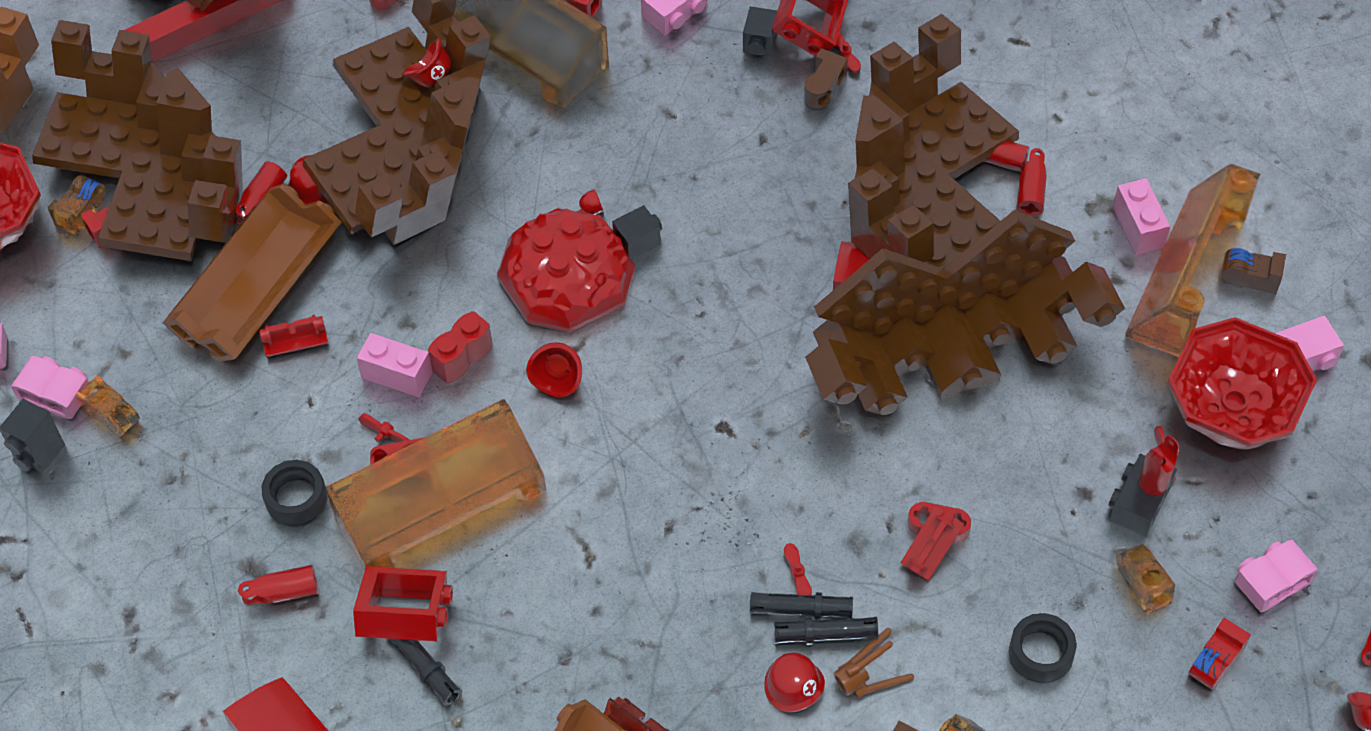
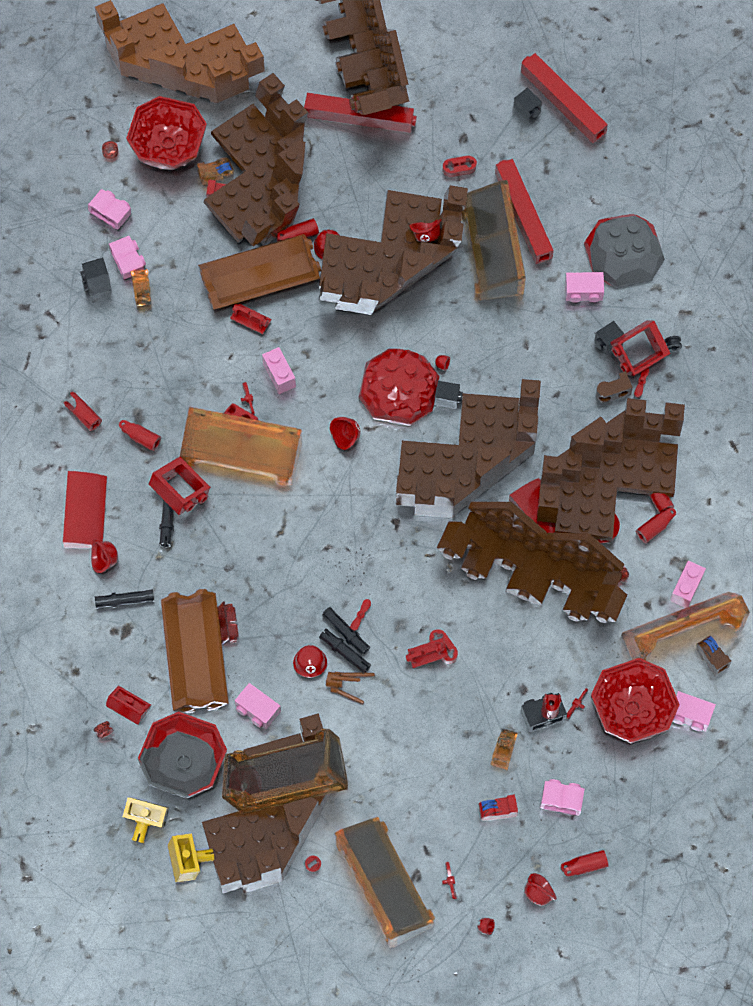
camera: 40 degrees right, 10 degrees up
black tyre [261,459,327,526] -> none
red brick [428,311,493,384] -> none
black tyre [1008,613,1077,683] -> none
none -> red piece [64,392,102,431]
none -> reddish brown brick [396,379,541,518]

